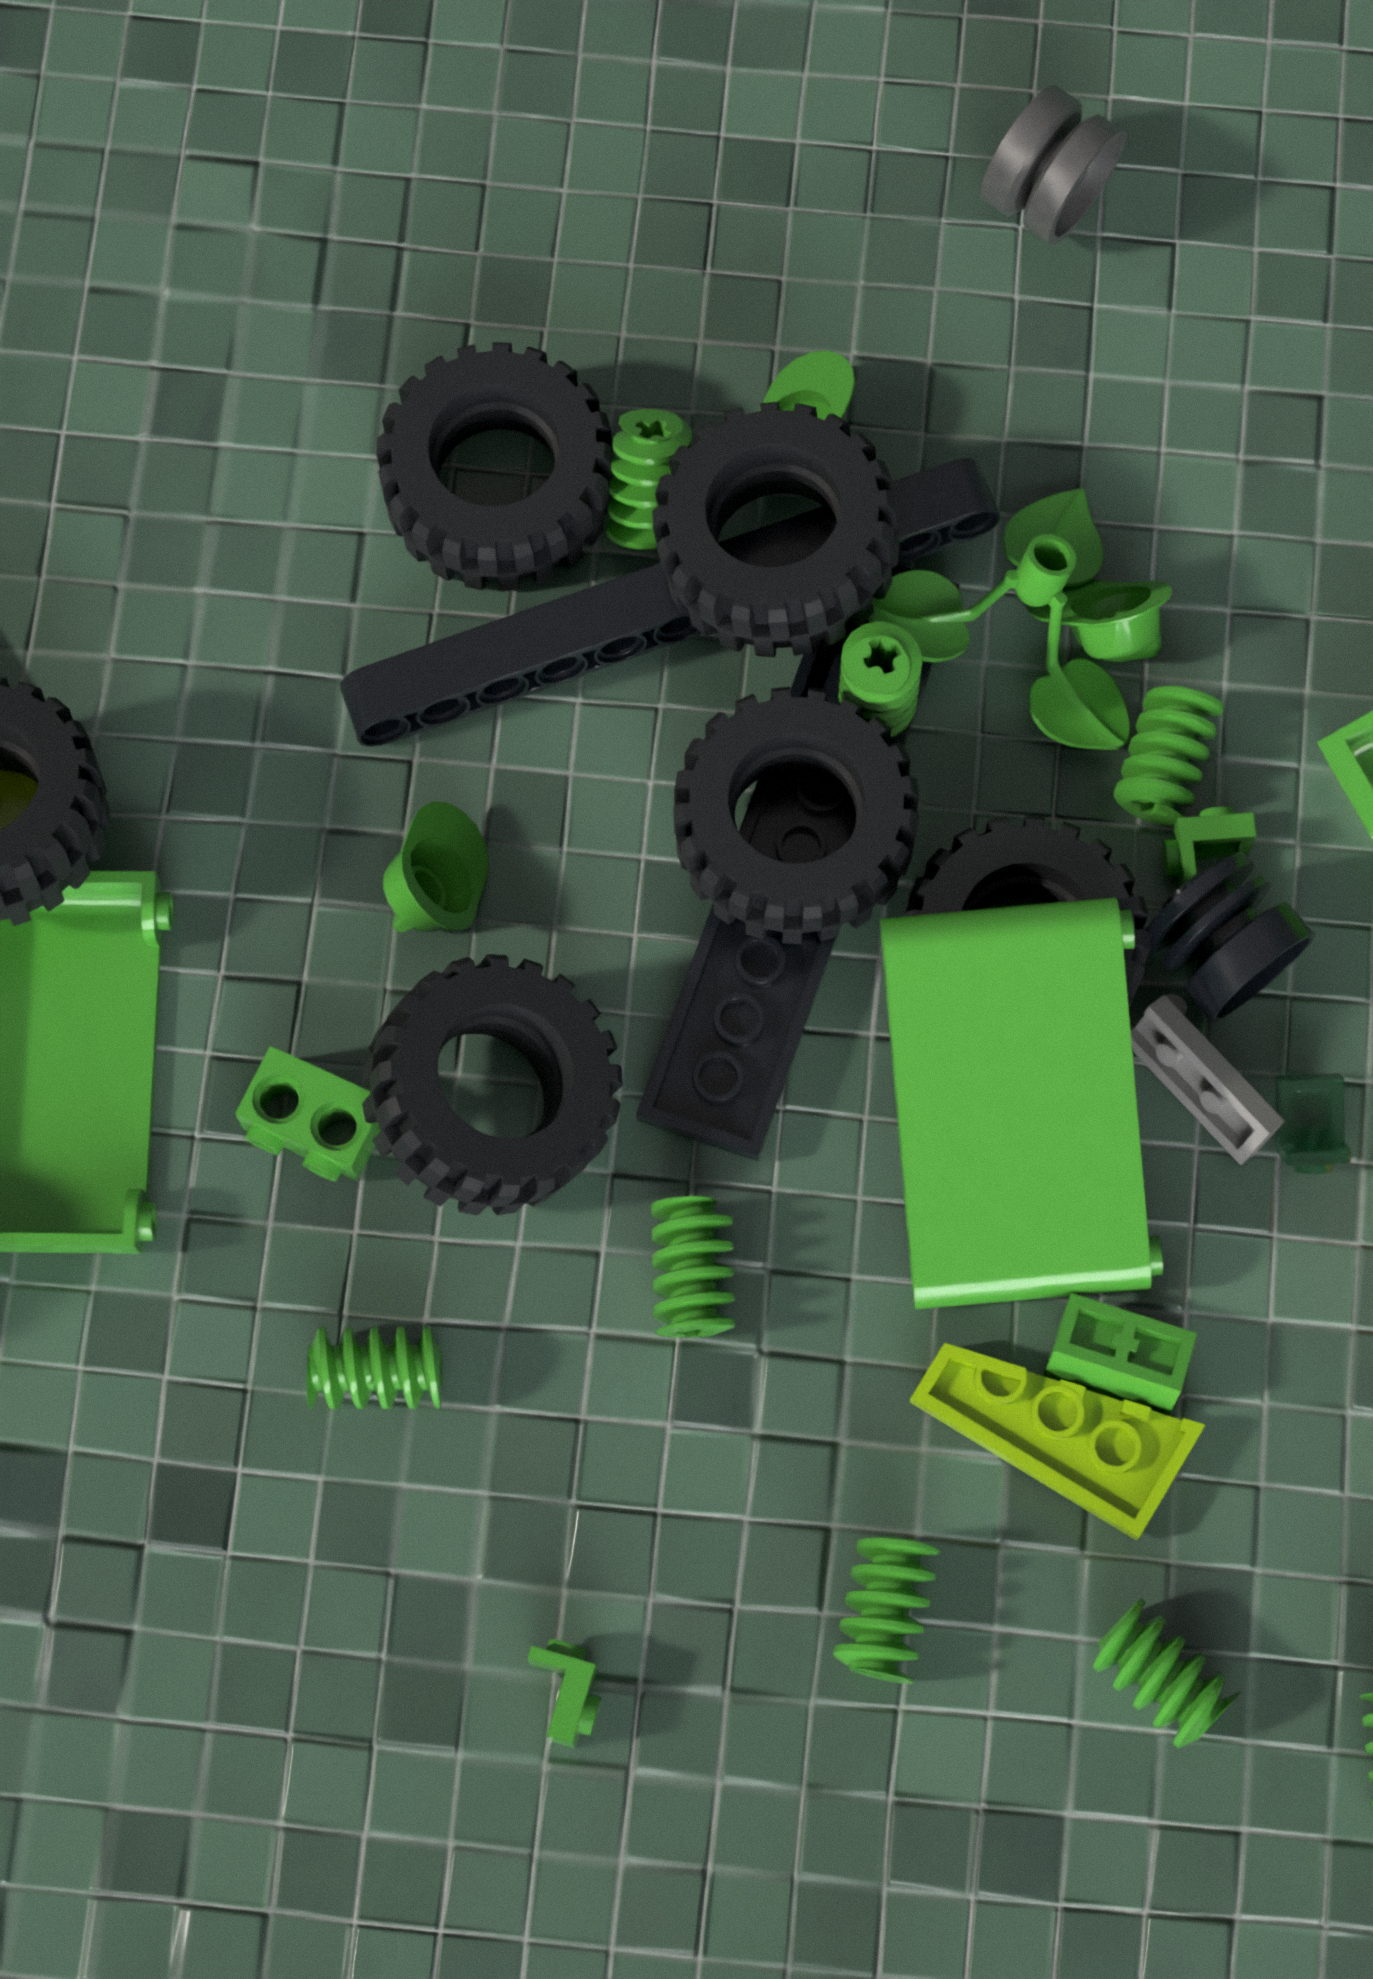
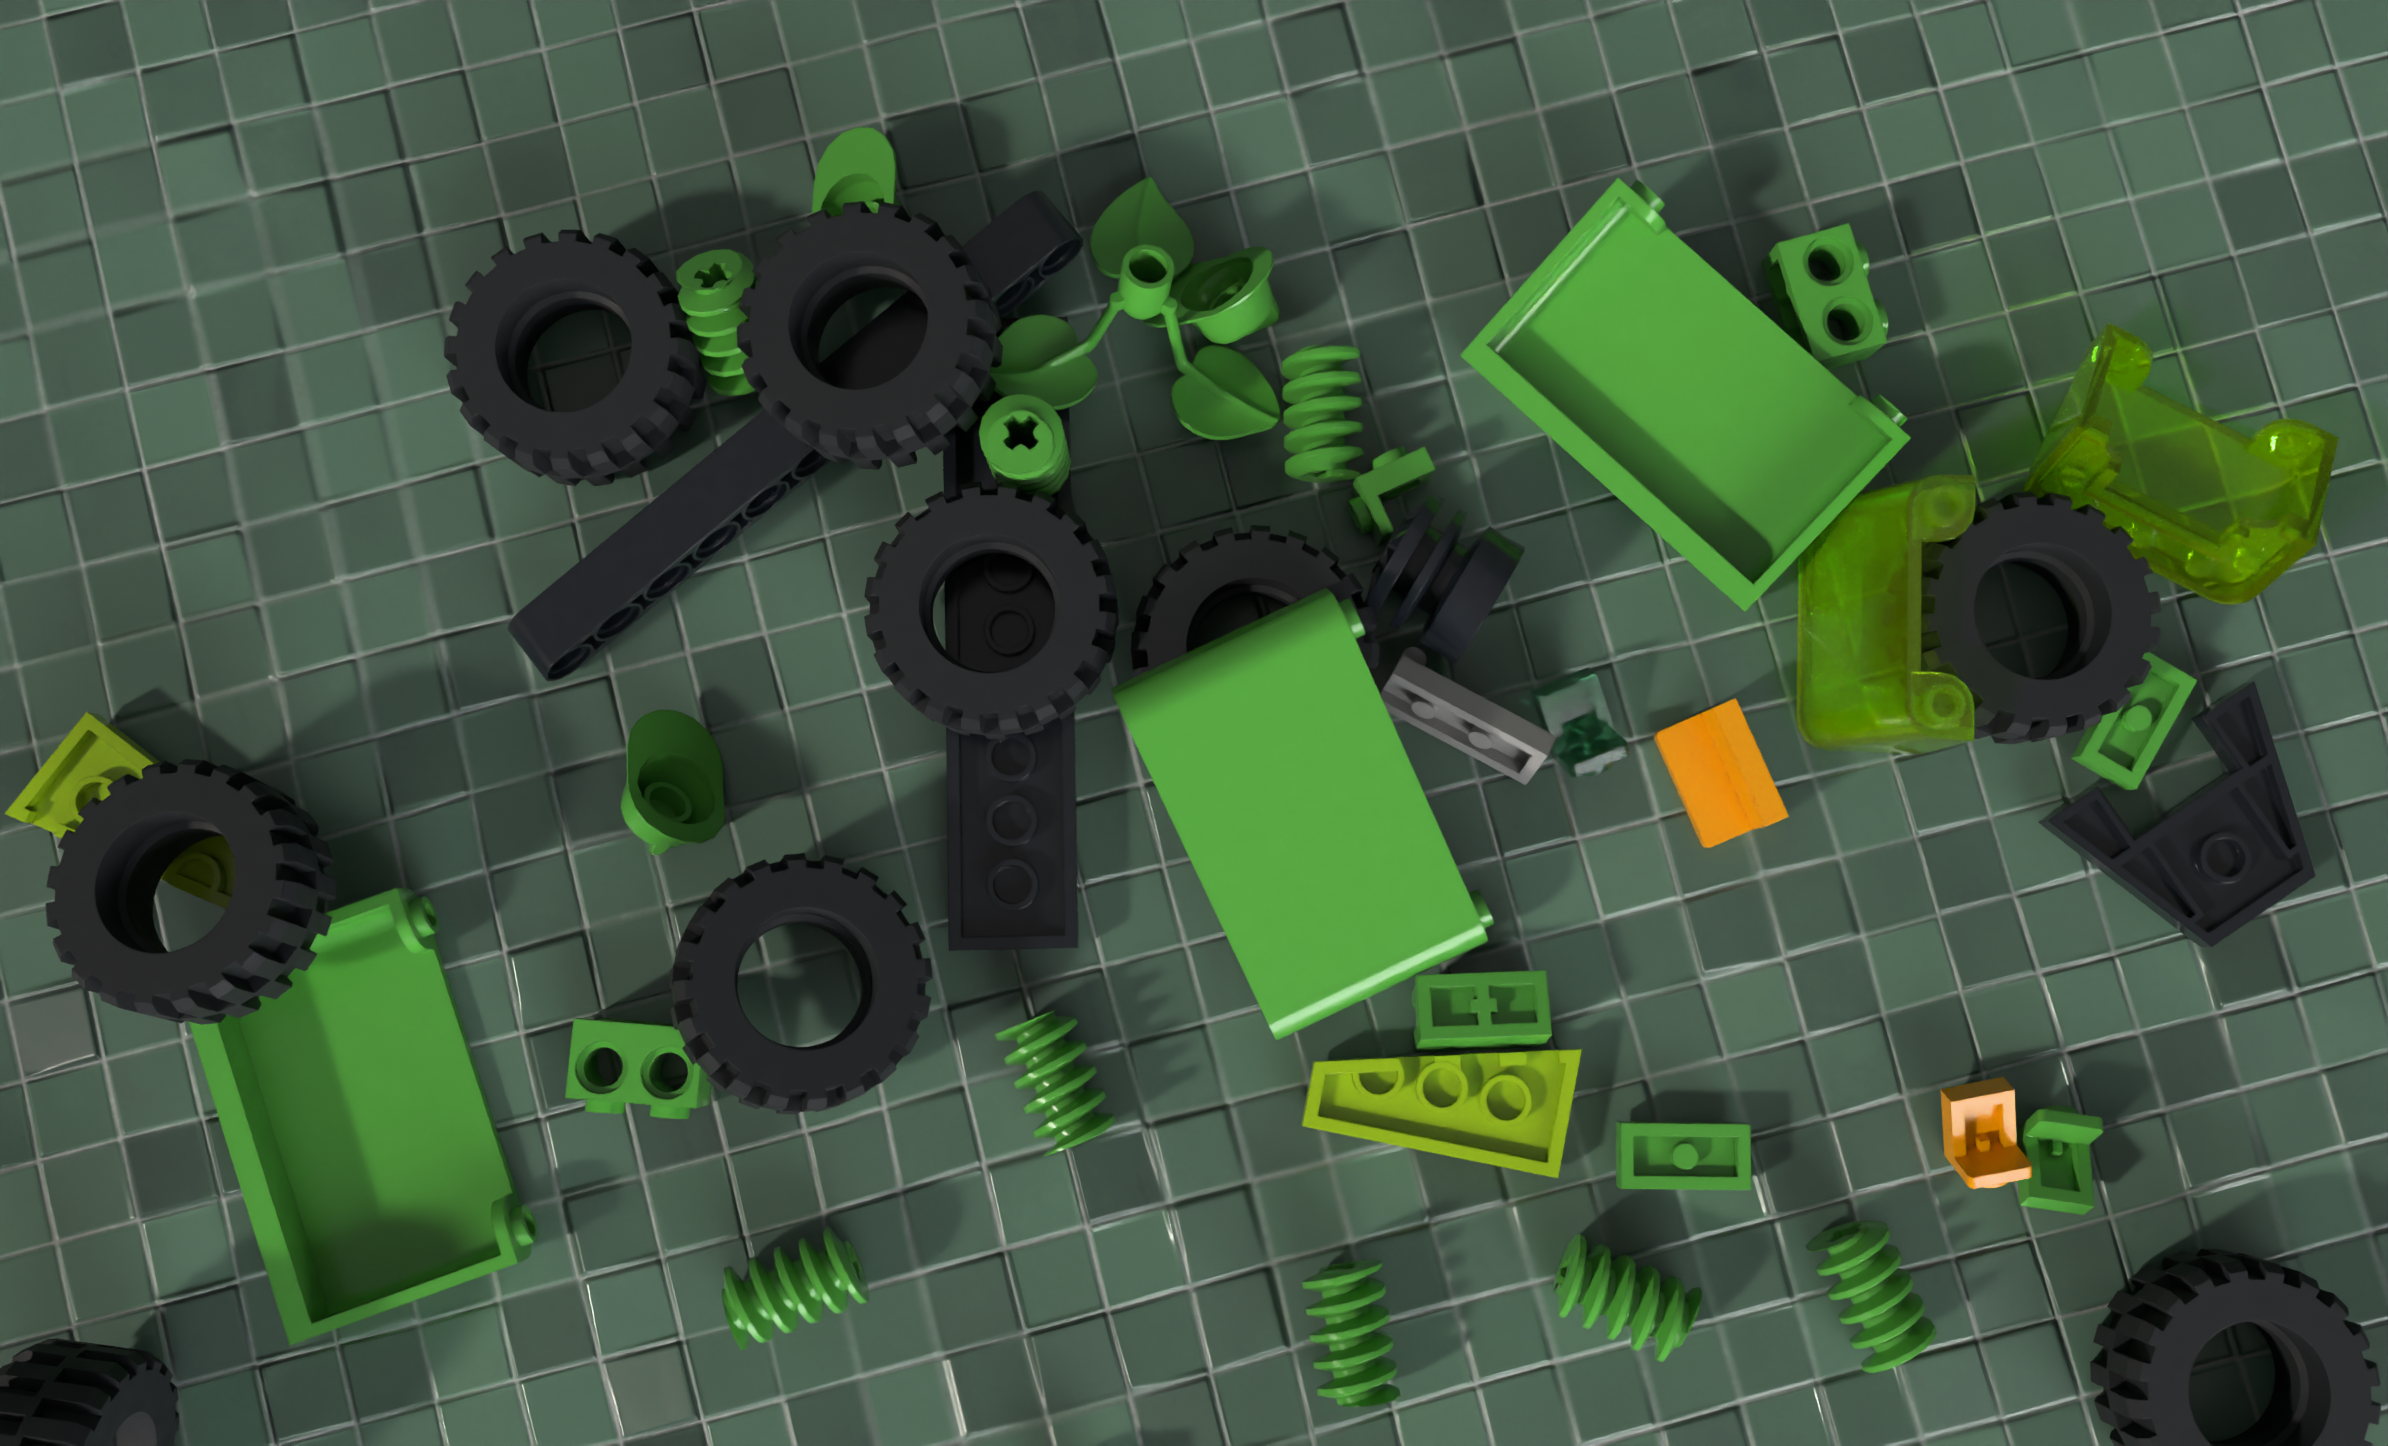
camera: 25 degrees left, 10 degrees up
none -> bright green plate [1616,1121,1751,1190]

